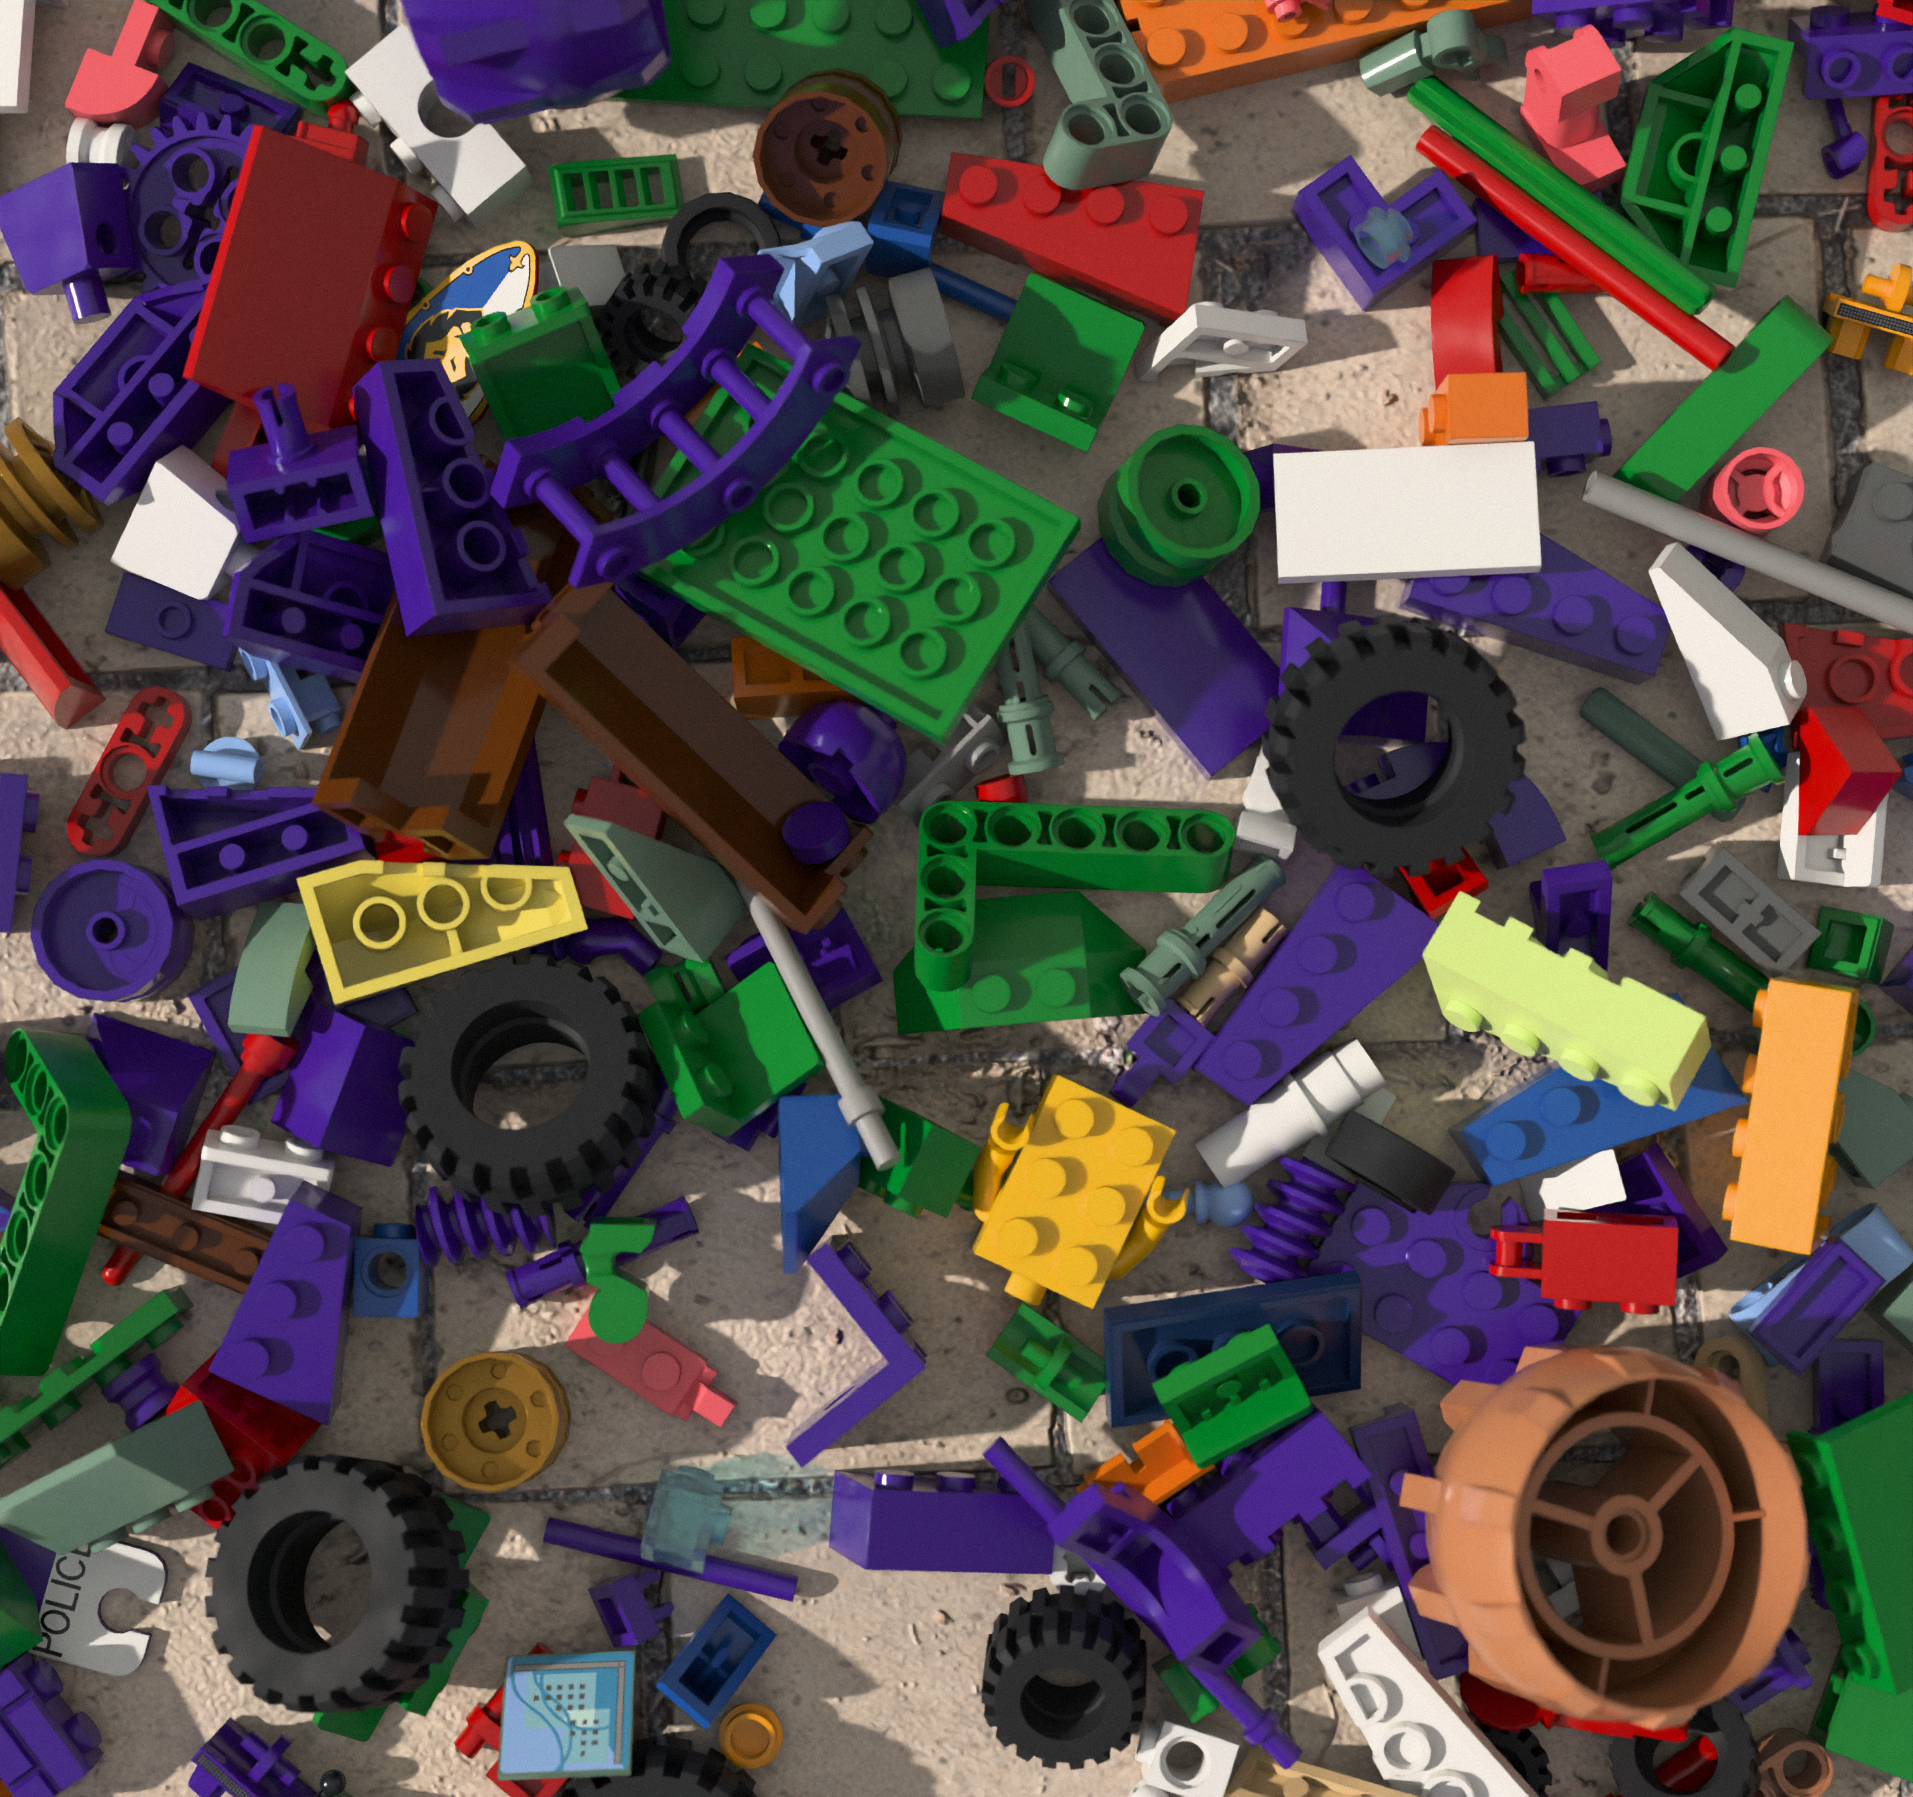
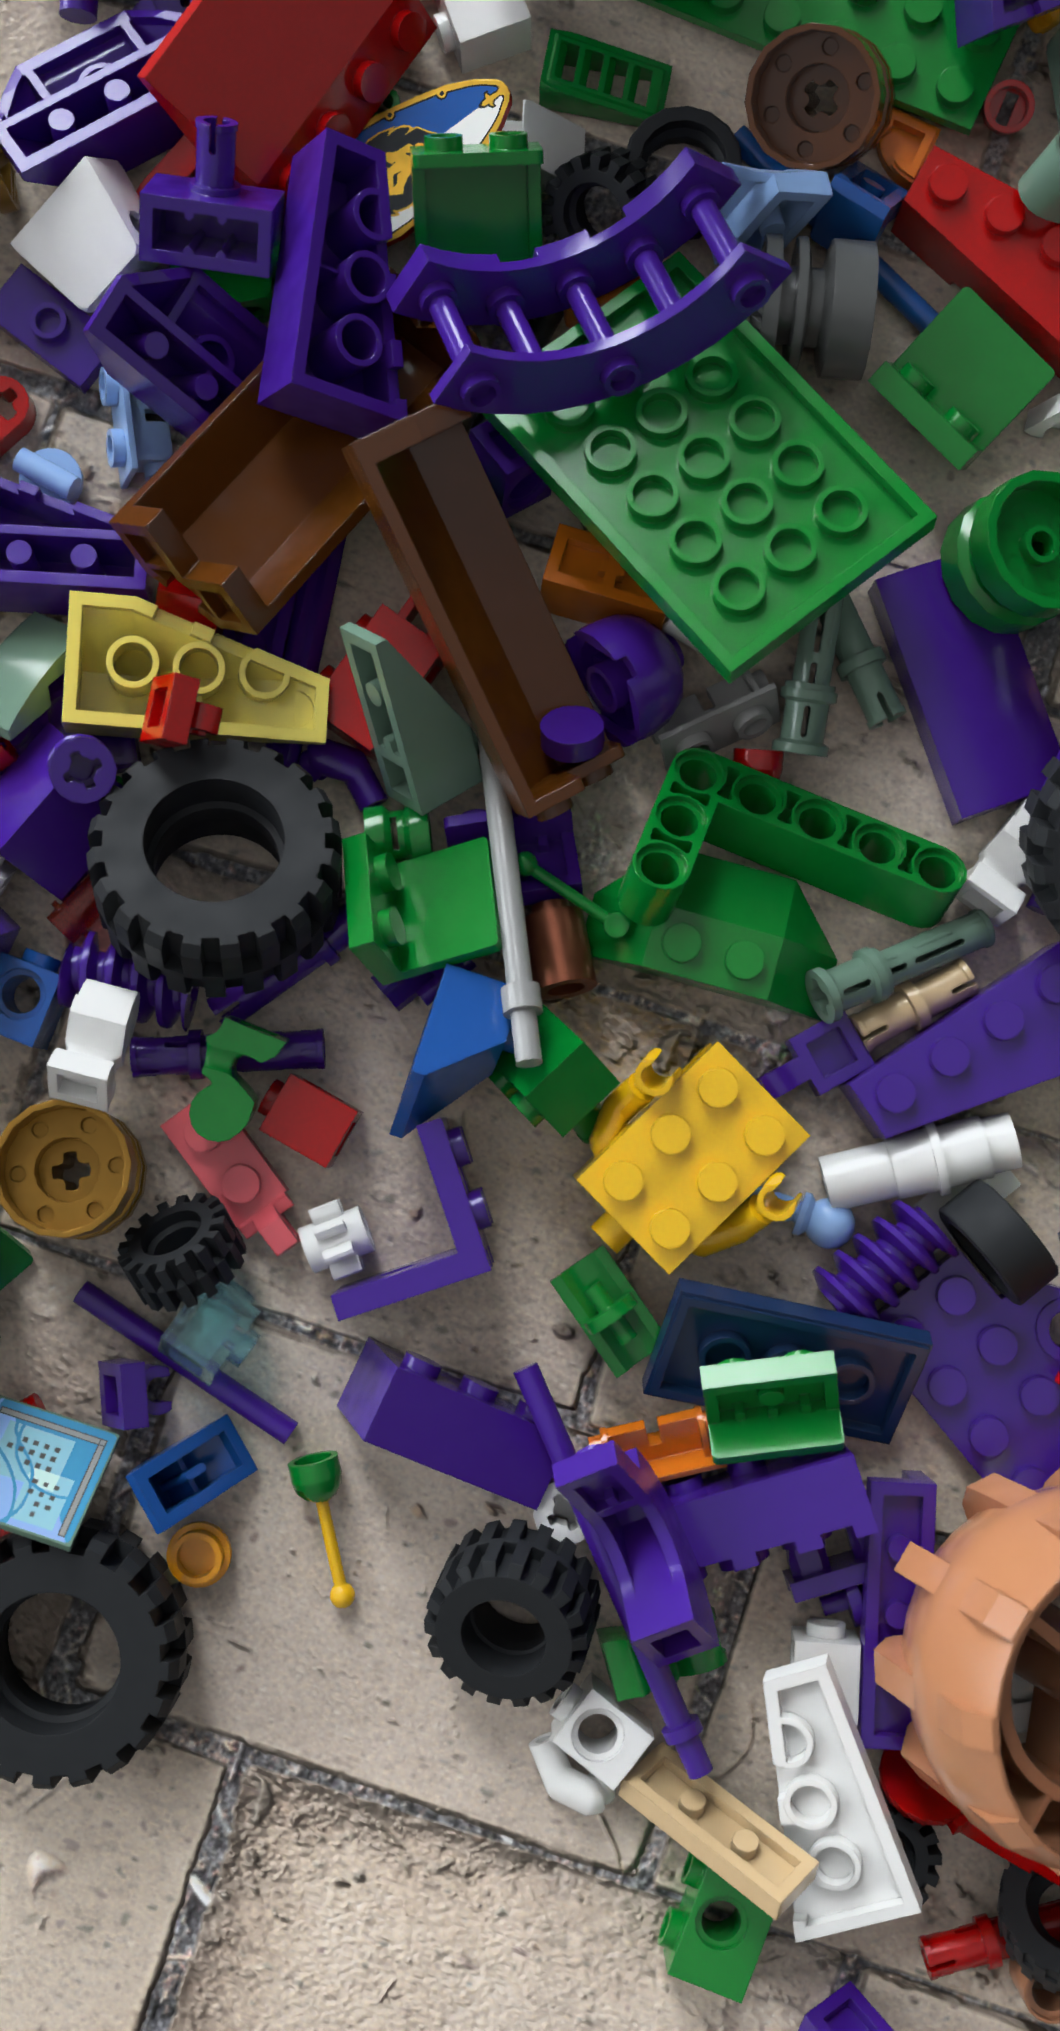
camera: 25 degrees right, 0 degrees up
none -> clear red pin [46,875,100,944]
none -> white leg [46,979,140,1112]
none -> dark purple wheel [47,733,117,804]
none -> black tyre [117,1193,246,1312]
none -> red tile [140,672,223,748]
none -> red brick [257,1073,363,1168]
none -> hinge [287,1451,355,1609]
none -> white gear [298,1198,376,1281]
none -> green hinge [517,851,629,938]
none -> copper brick [525,899,598,1000]
none -> orange tile [876,107,942,191]

